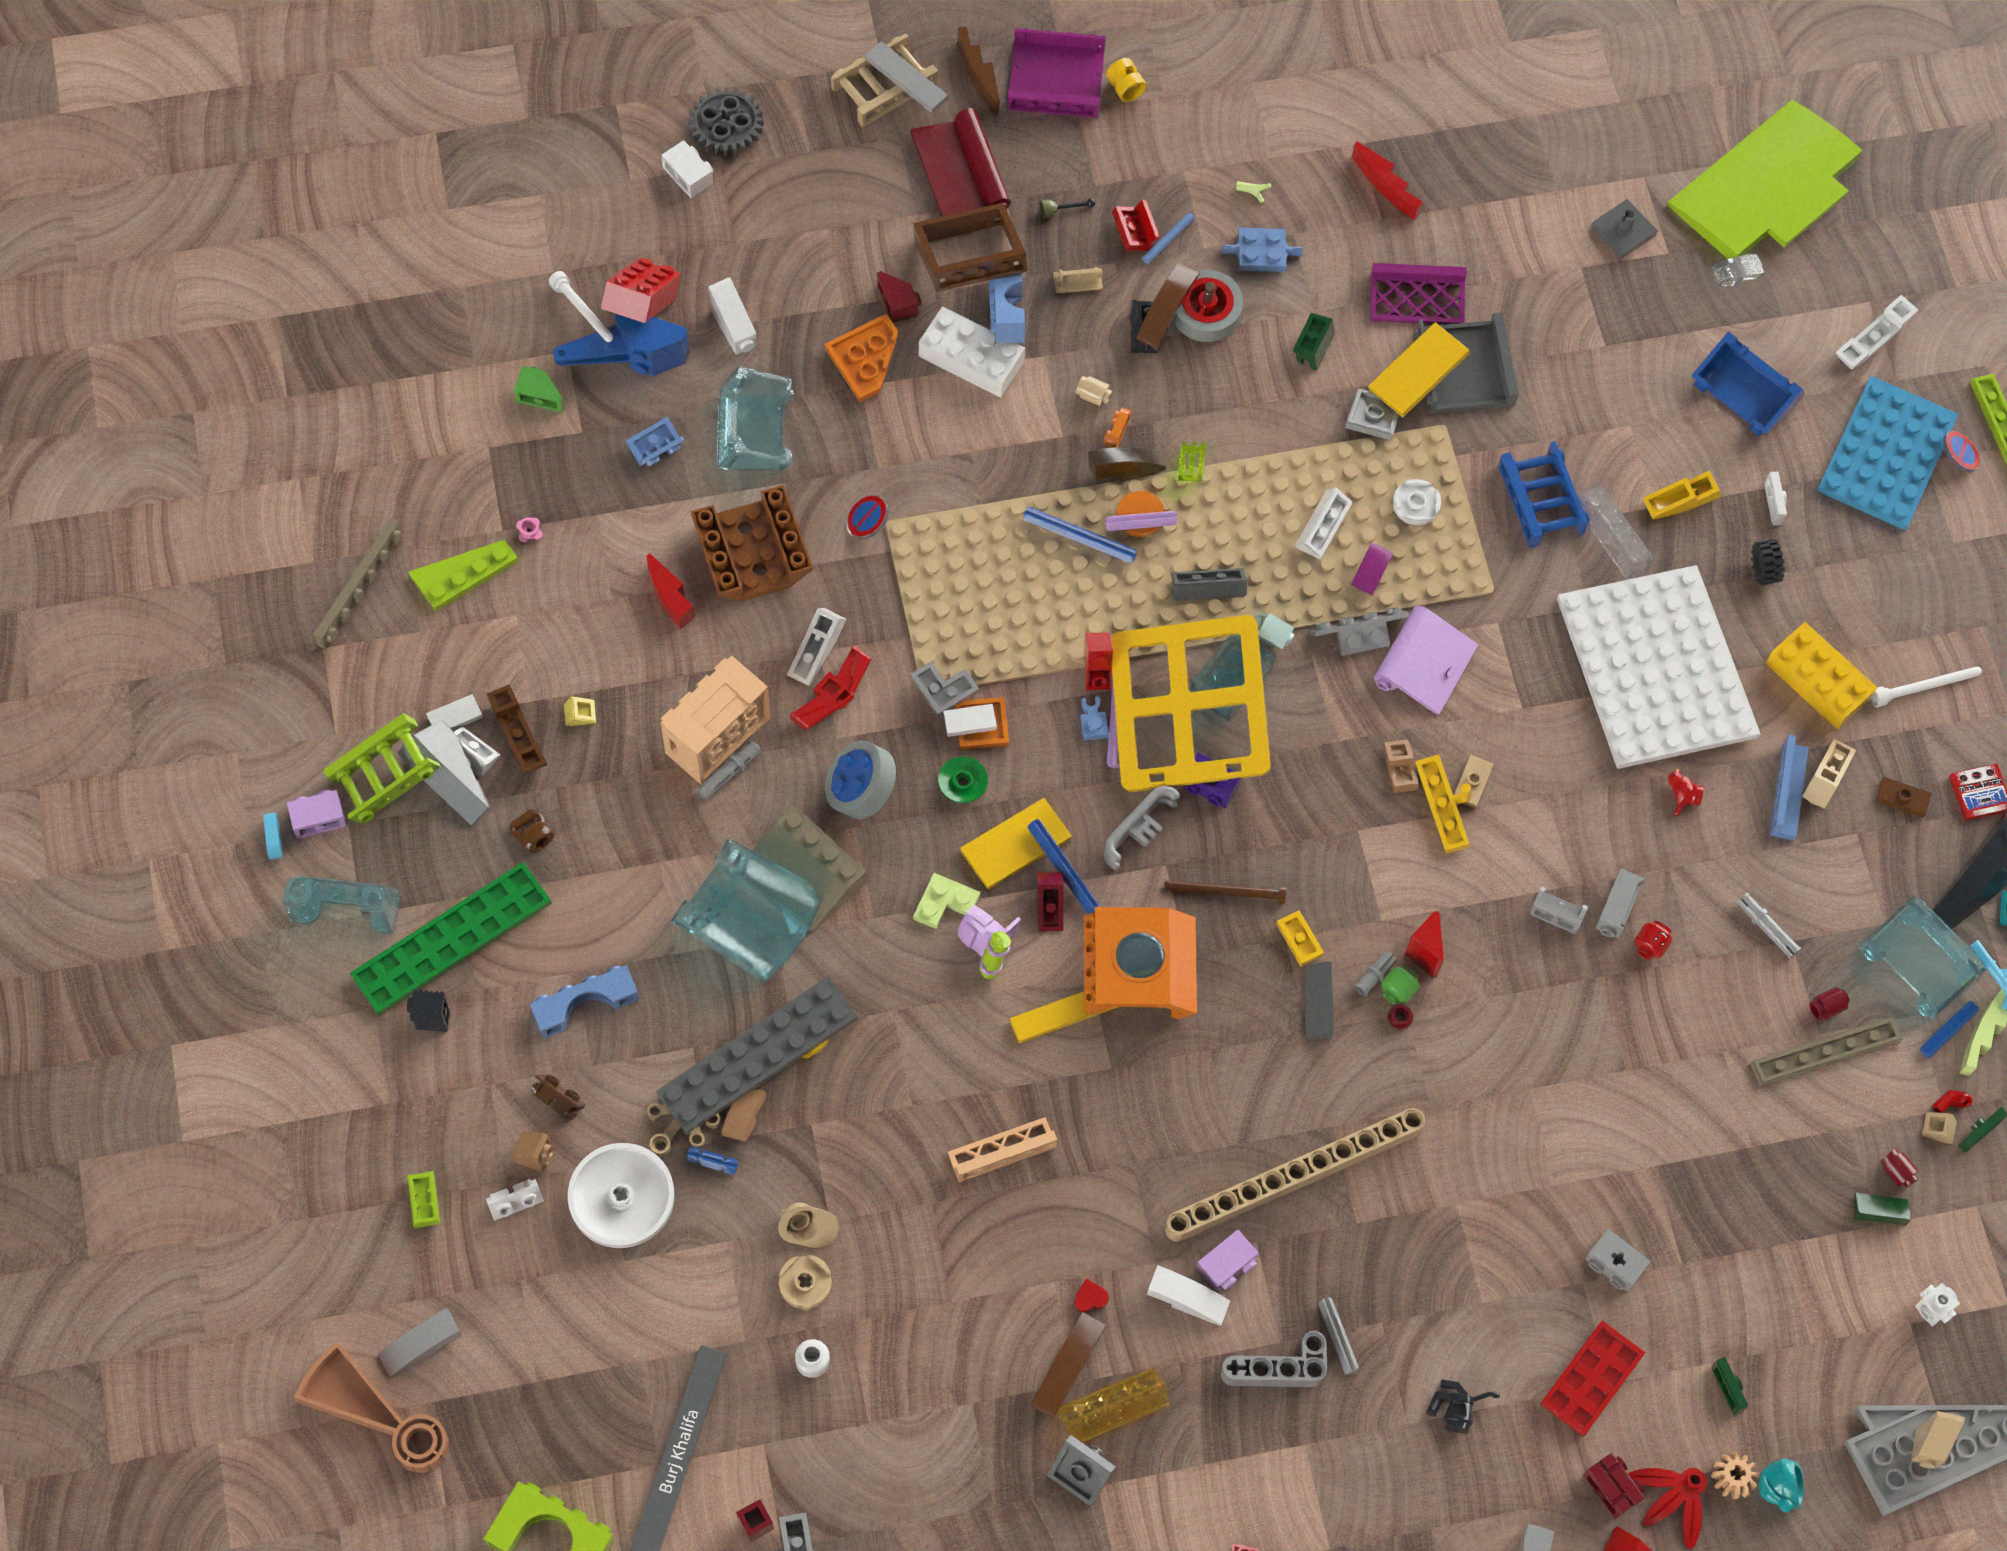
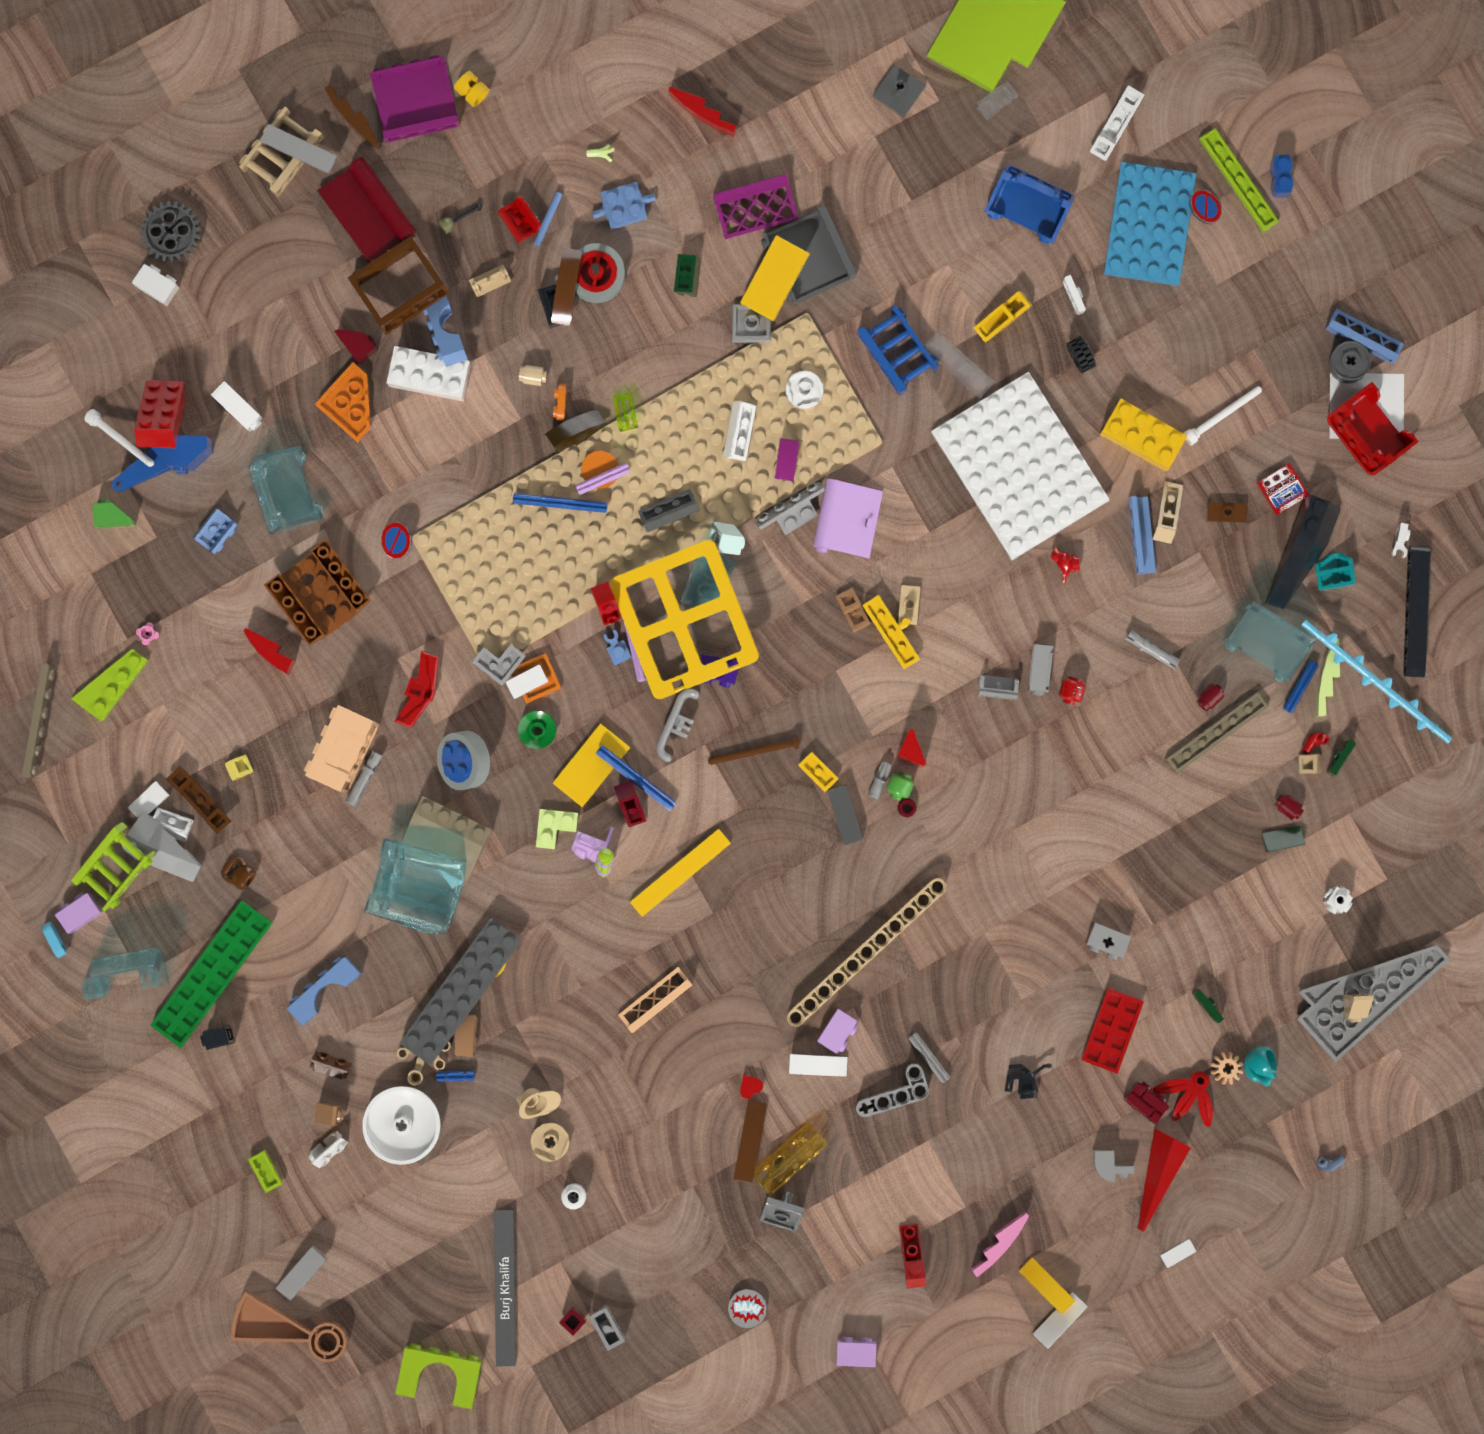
camera: 15 degrees left, 20 degrees up
white slope [787,608,846,686] -> none
orange panel [1084,907,1197,1020] -> none

